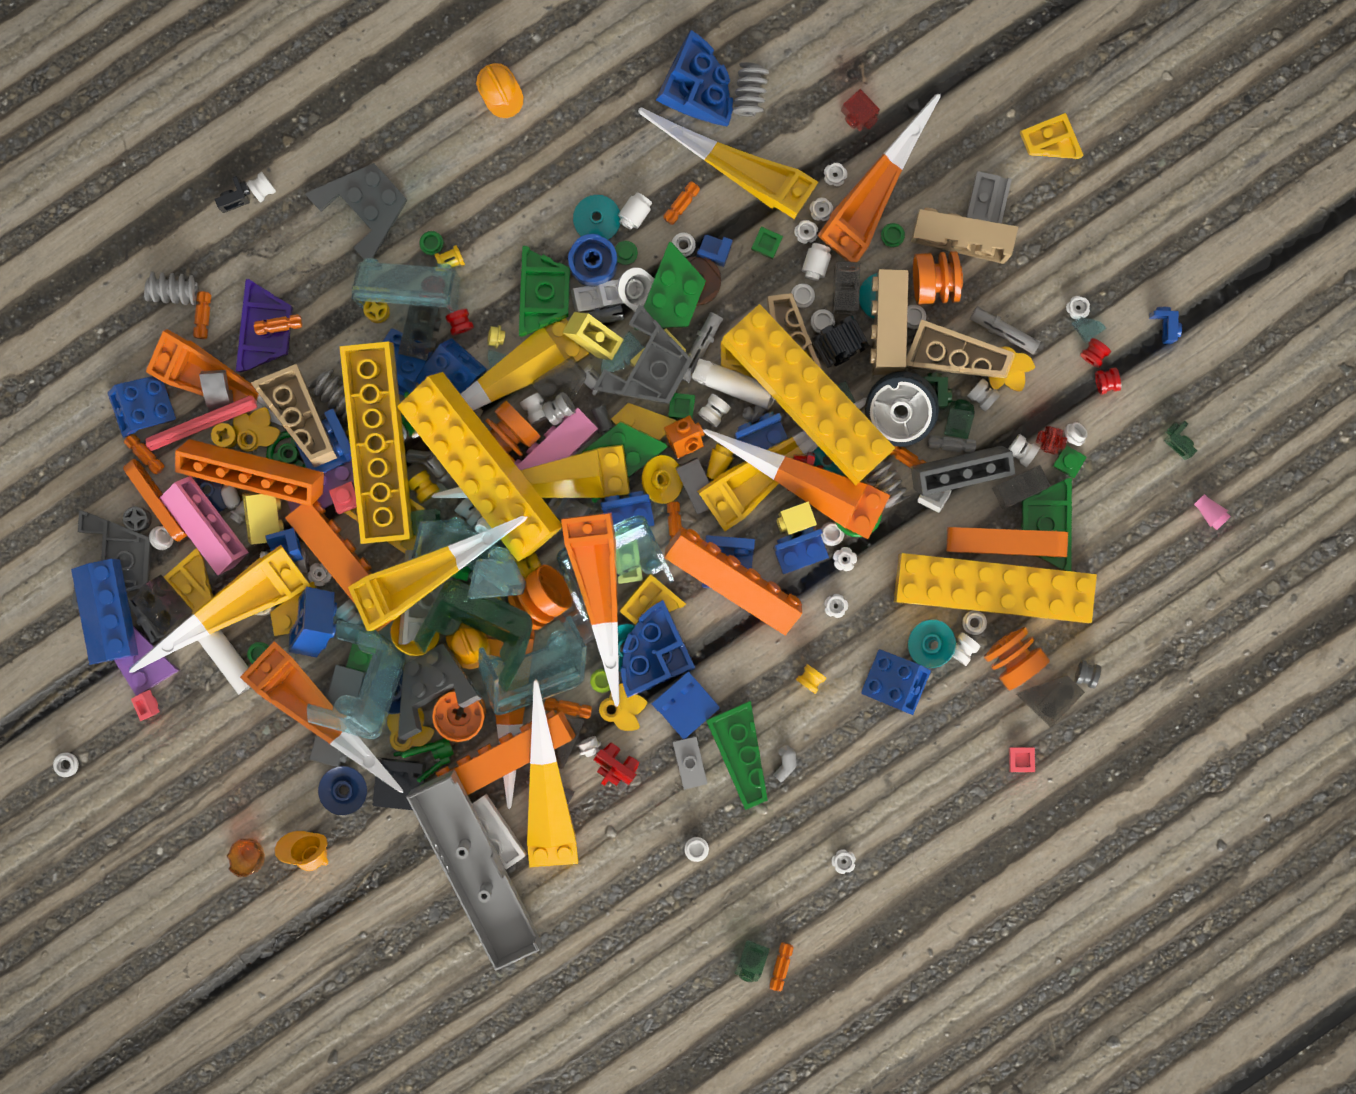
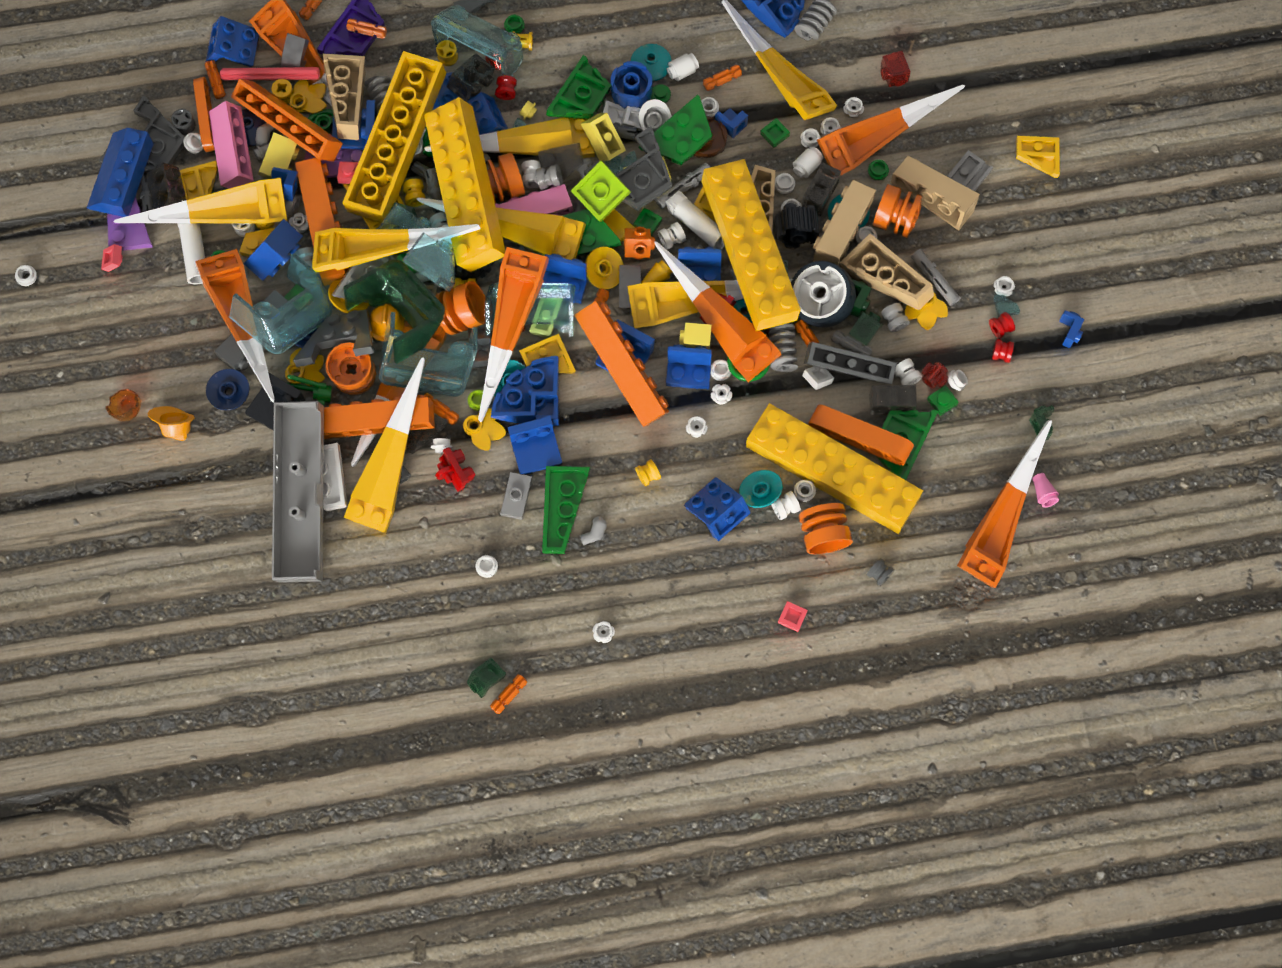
camera: 25 degrees right, 15 degrees down
clear smoke wing [1016,675,1085,728] -> none
none -> lime plate [571,160,631,222]
none -> orange plate [957,420,1052,588]

